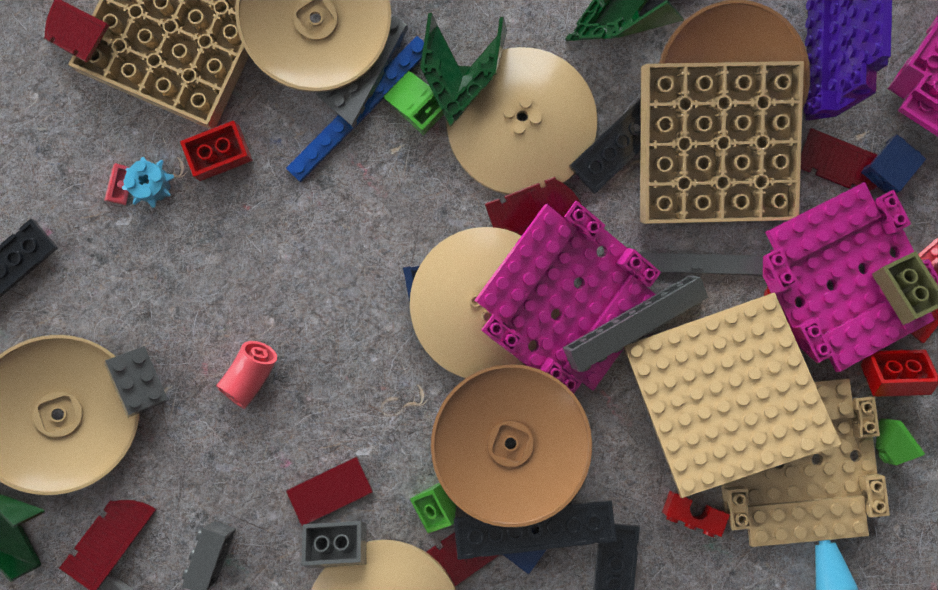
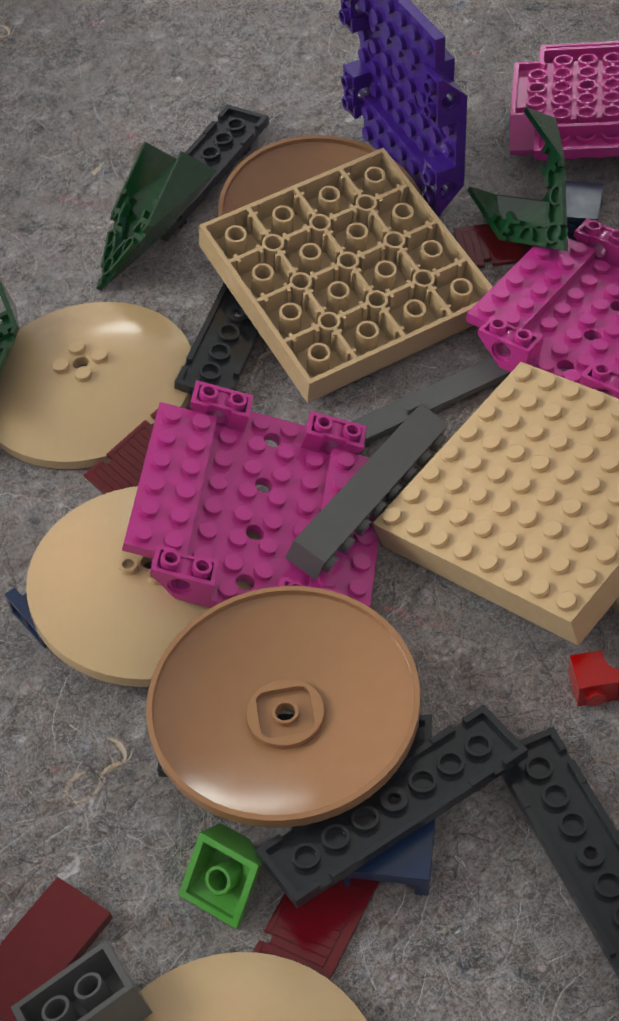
camera: 20 degrees left, 35 degrees down
none -> dark green windscreen [467,107,568,251]

